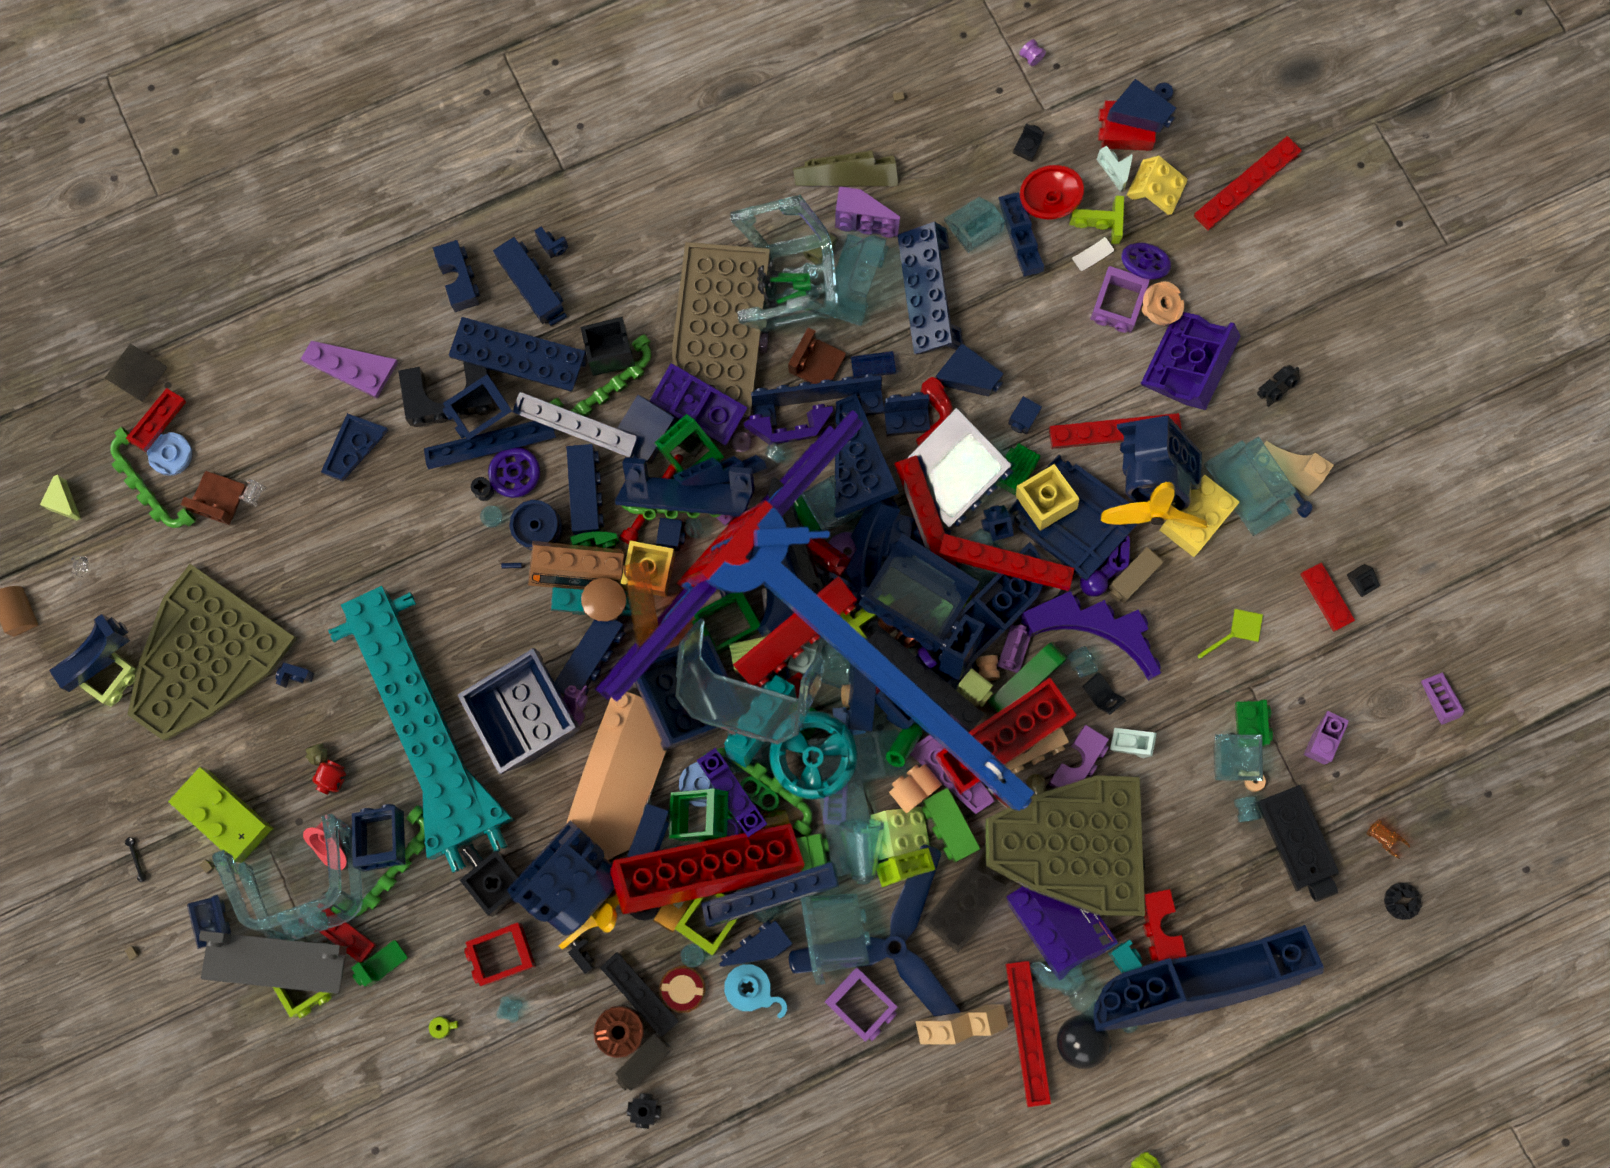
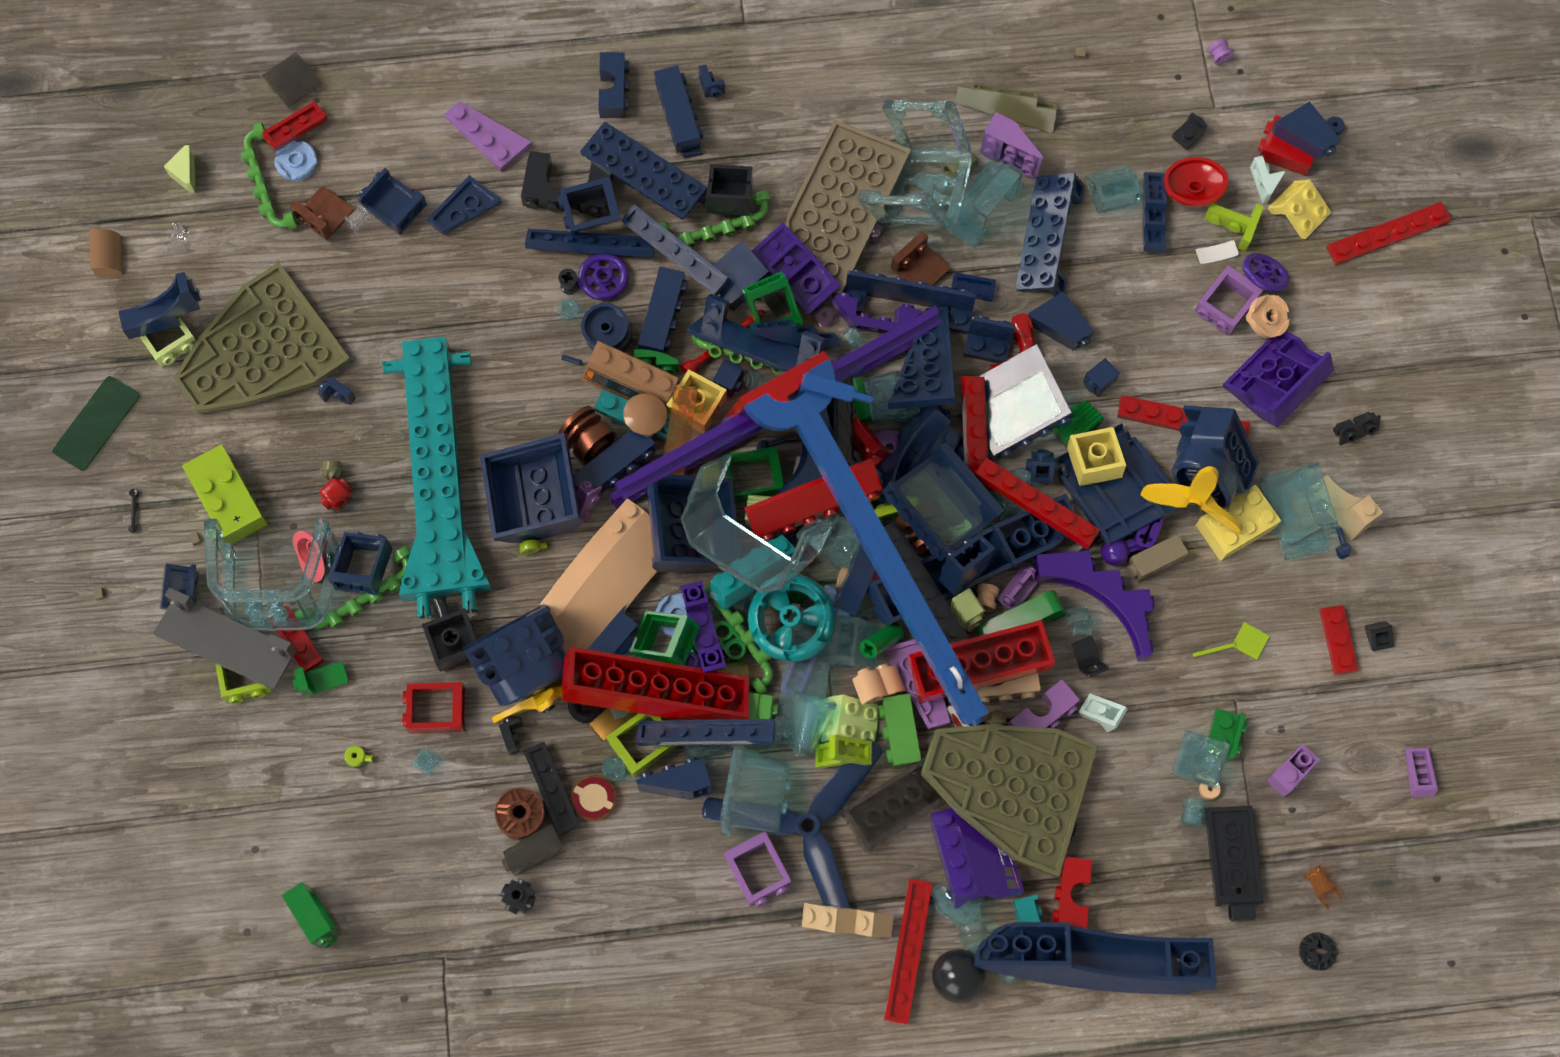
camera: 15 degrees right, 5 degrees down
medium azure piece [724,964,787,1018] -> none
plant [757,260,811,319] -> none
dark purple tile [918,647,939,668] -> none
none -> clear green piece [52,376,140,471]
none -> dark blue panel [358,168,427,235]
none -> lime piece [519,540,547,555]
none -> copper wheel [557,405,617,465]

